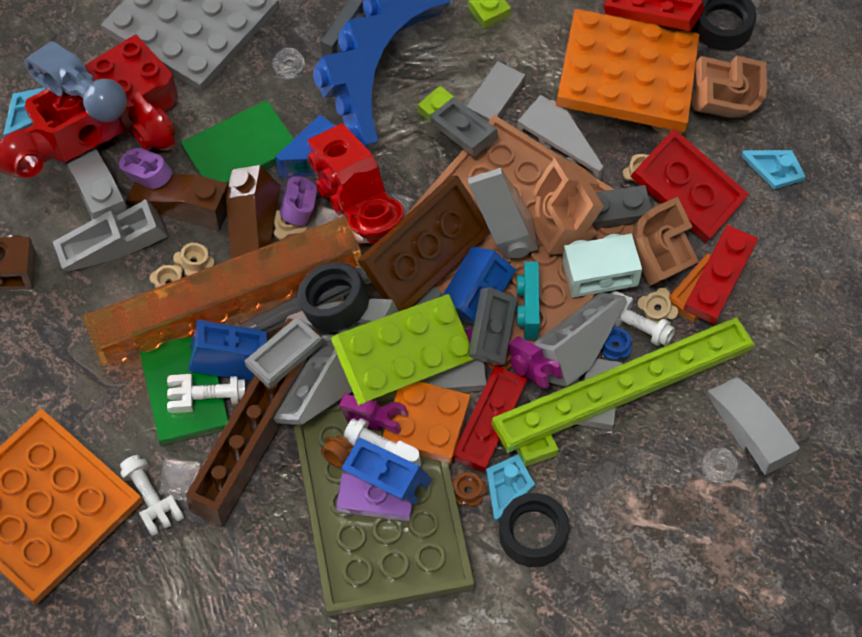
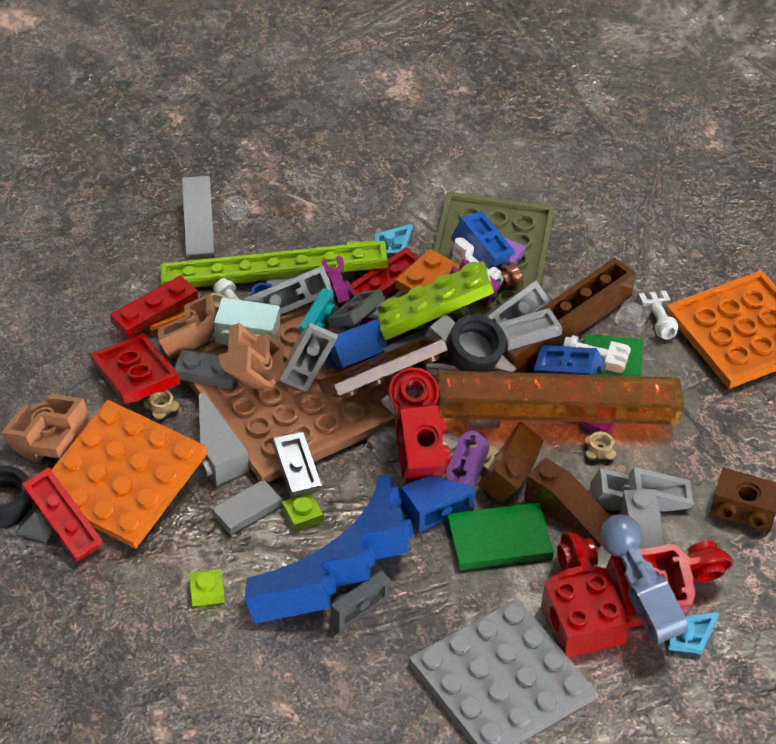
camera: 160 degrees left, 15 degrees down
medium lavender beam [118,148,173,189] -> none
tan plate [173,243,214,278] -> none
clear plate [273,48,305,79] -> none
dark orange plate [452,472,486,507] -> none
black tyre [499,493,570,567] -> none
medium azure piece [742,150,806,190] -> none

